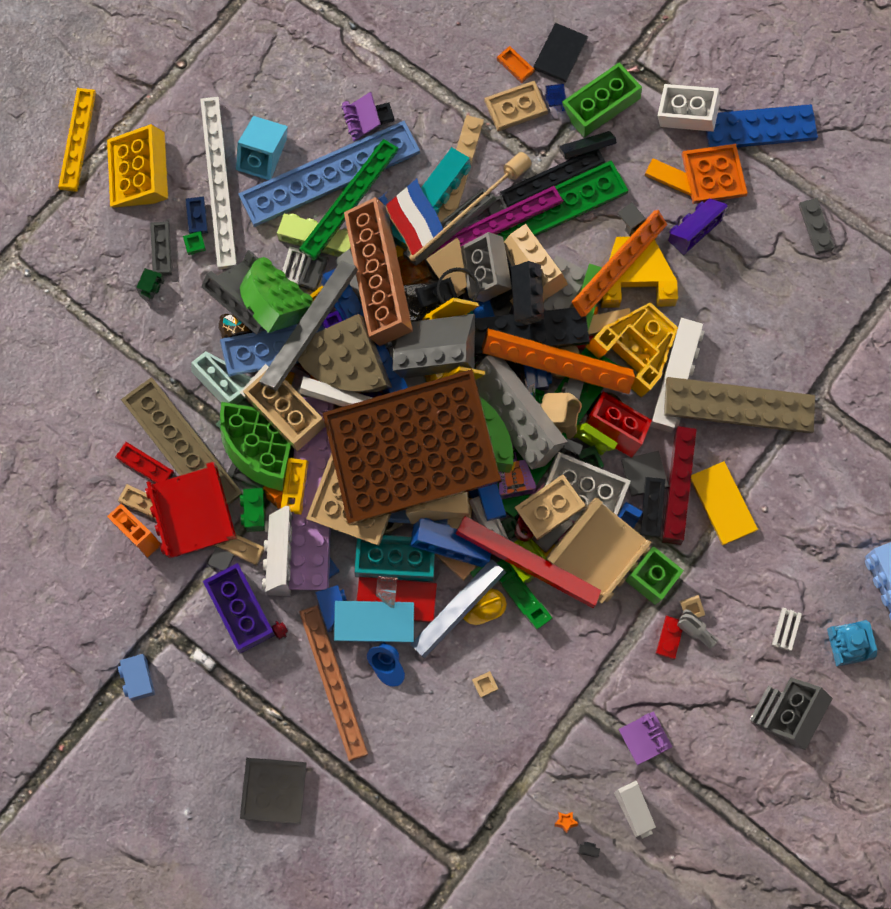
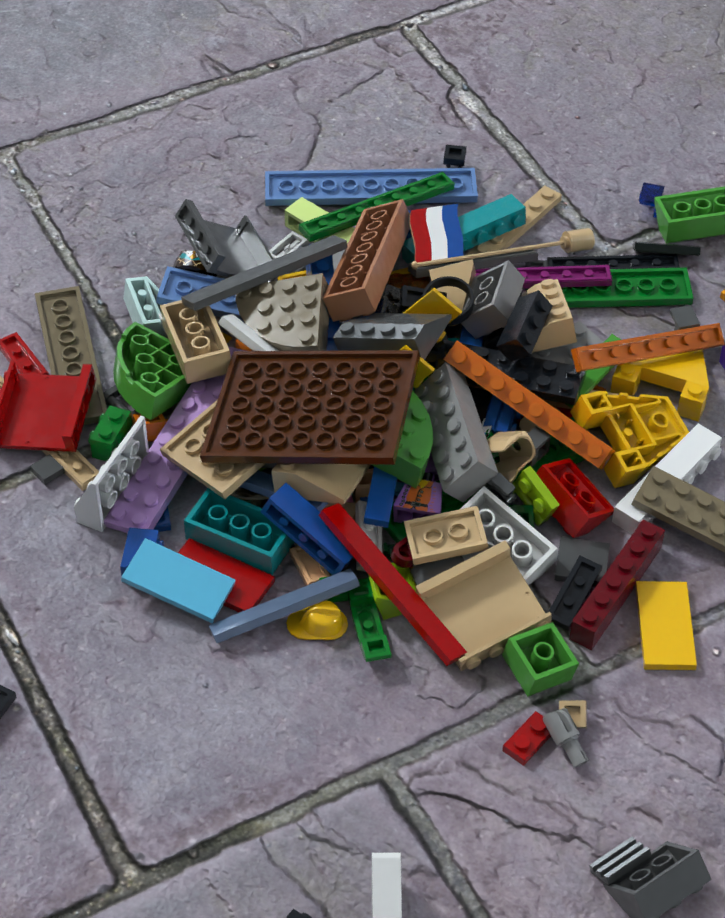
camera: 25 degrees right, 25 degrees down
yellow tile [58,88,96,192] -> none
yellow slope [107,124,168,208] -> none
dark green brick [136,268,165,300] -> none
dark grey tile [150,221,172,276] -> none
green plate [183,231,206,255] -> none
dark blue plate [186,196,208,234] -> none
white plate [200,97,237,270] -> none
dark purple brick [203,563,275,654] -> none
medium azure slope [236,116,288,180] -> none
bright green brick [240,257,313,333] -> none
dark red plate [271,621,288,640] -> none
yellow plate [281,458,309,515] -> none
nougat tile [299,605,368,762] -> none
medium lavender hinge [341,92,381,141] -> none
blue piece [367,642,405,687] -> none
clear slope [376,576,397,608] -> none
tan plate [472,671,498,698] -> none
tan tile [484,81,548,132] -> none
orange tile [497,46,535,83] -> none
black tile [533,23,588,83] -> none
orange piece [554,812,578,833] -> none
blue panel [618,502,643,529] -> none
medium lavender hinge [618,711,672,765] -> none
white tile [772,608,802,651] -> none

